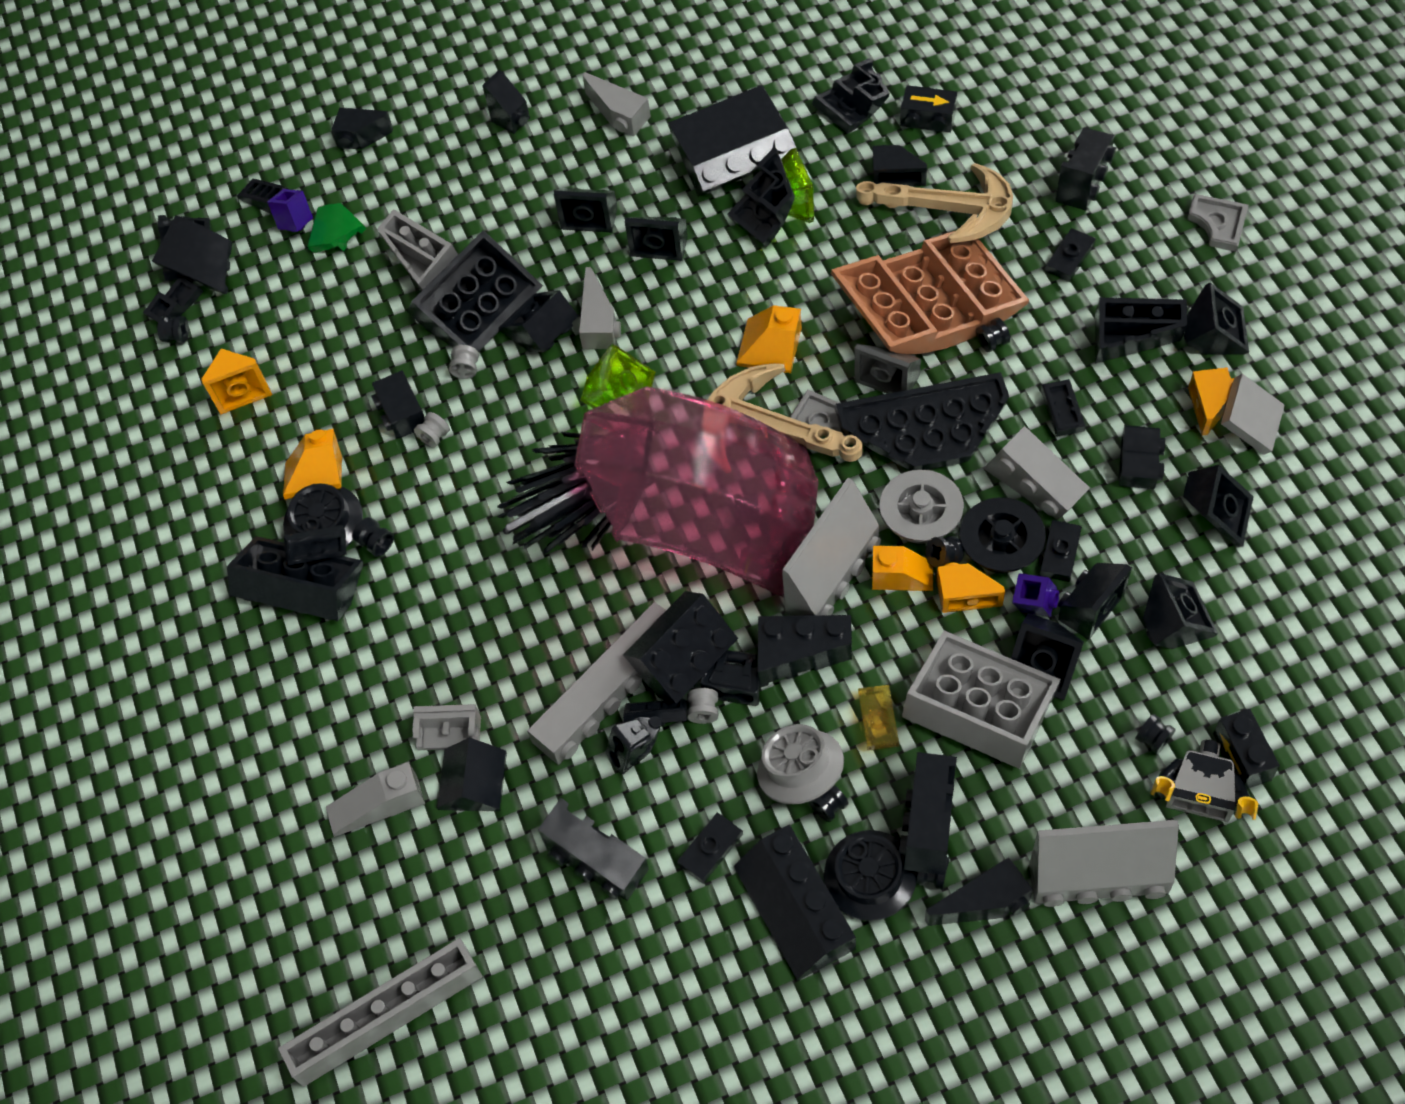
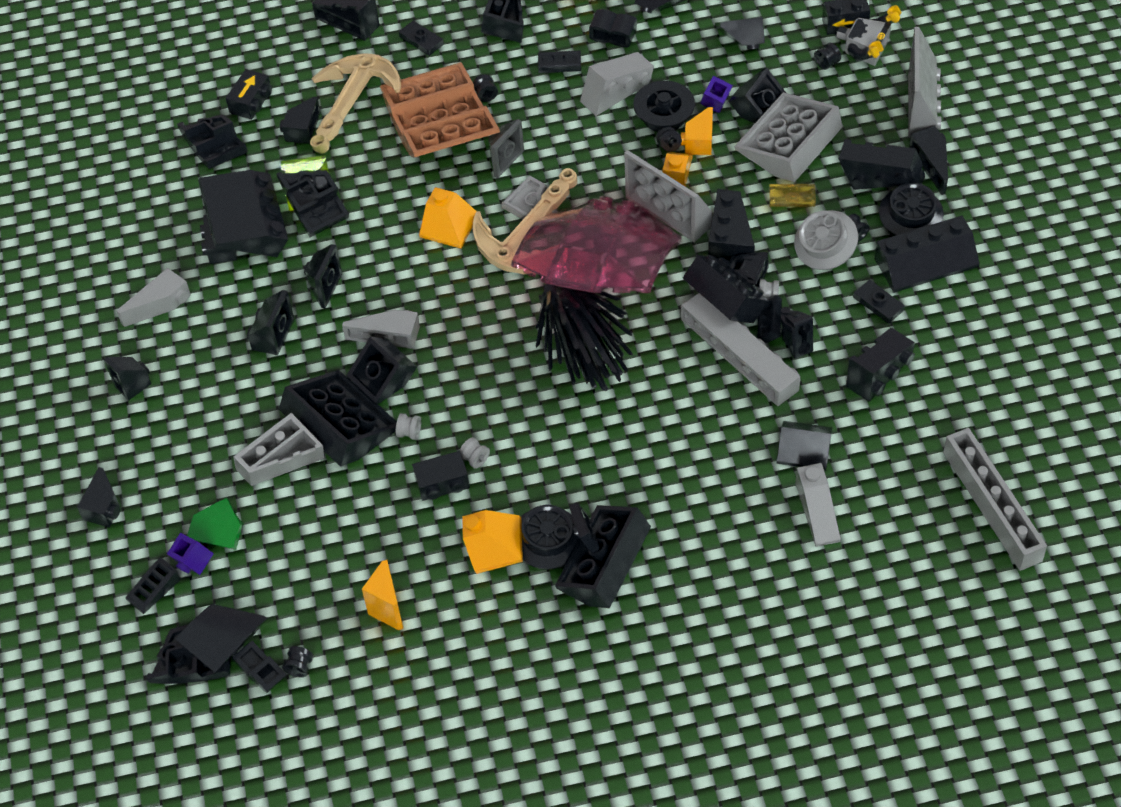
camera: 85 degrees left, 5 degrees down
black wheel [352,517,394,557] -> none
light grey hinge [413,704,481,750] -> none
clear neon green slope [580,344,656,419] -> none
black plate [835,372,1009,471] -> none
light grey wheel [879,470,964,544] -> none
black plate [1040,520,1082,582] -> none
black slope [1058,563,1132,640] -> none

